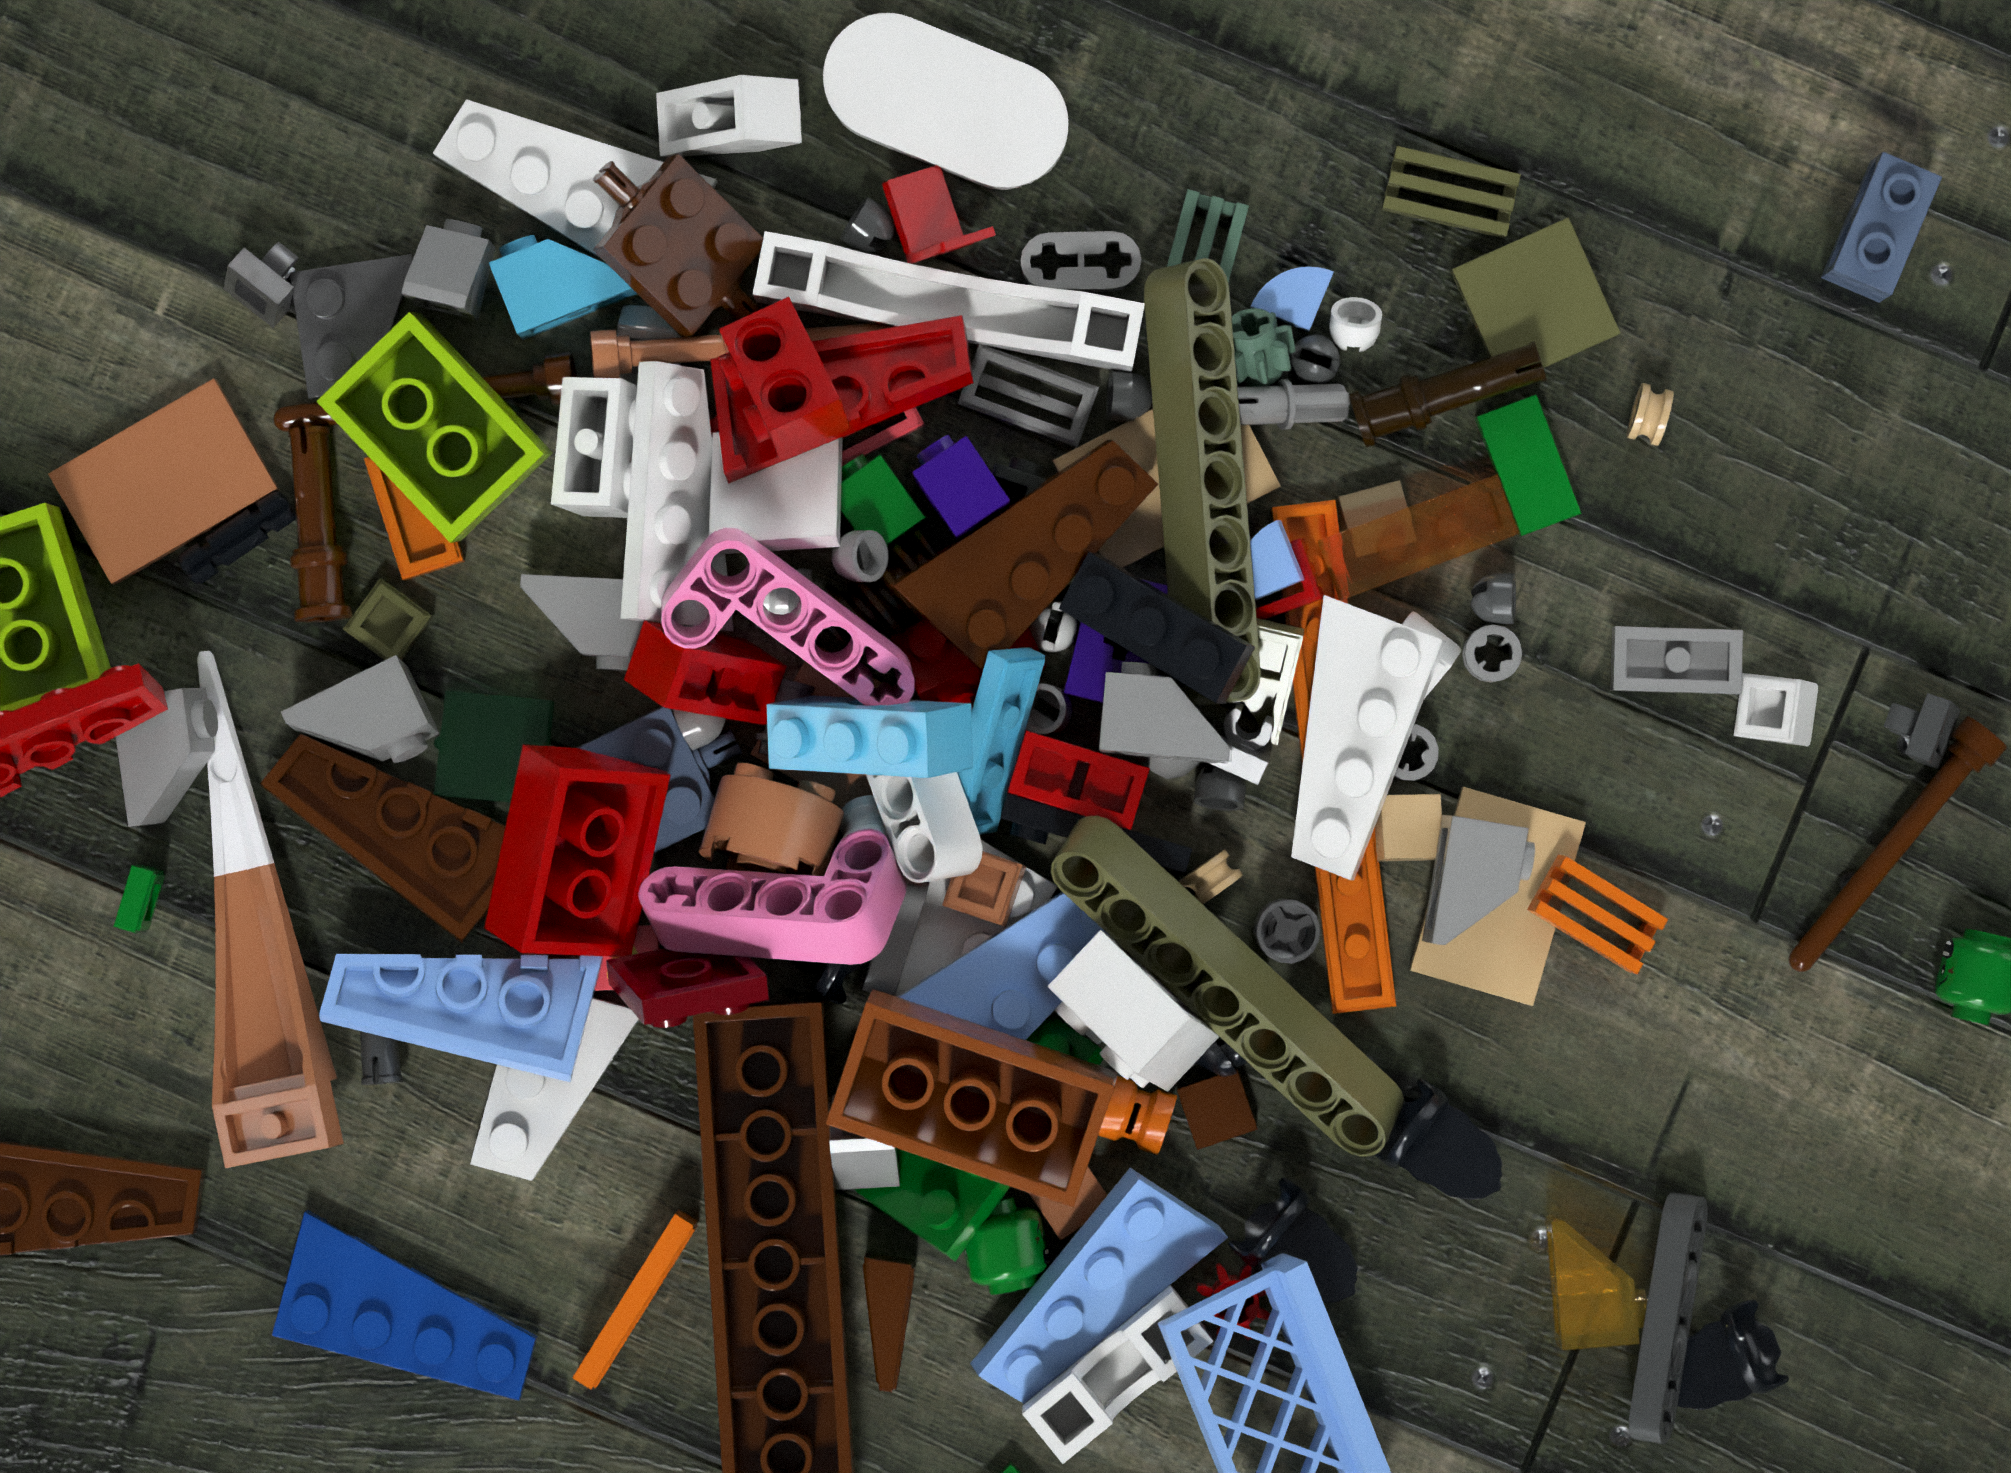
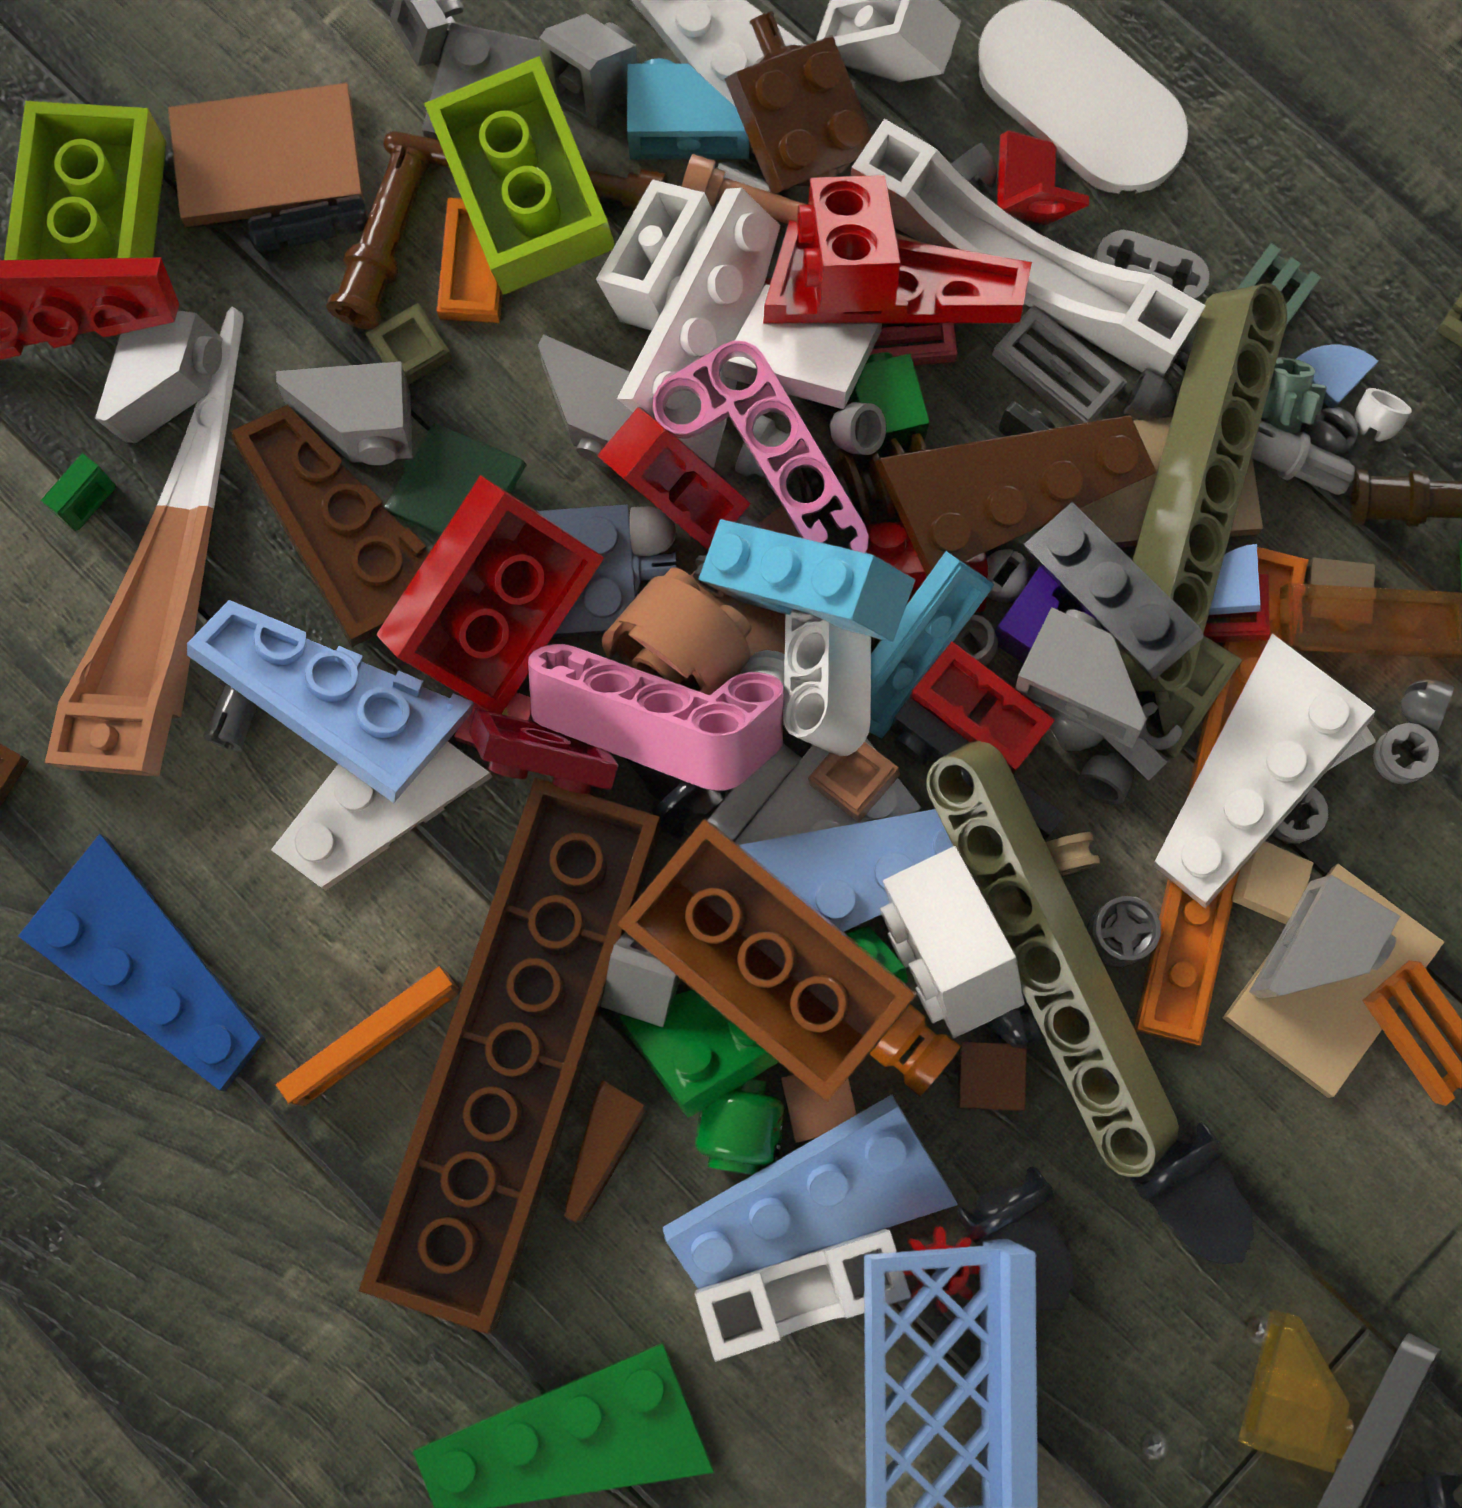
camera: 20 degrees right, 10 degrees down
dark purple brick [913,434,1010,540] -> none

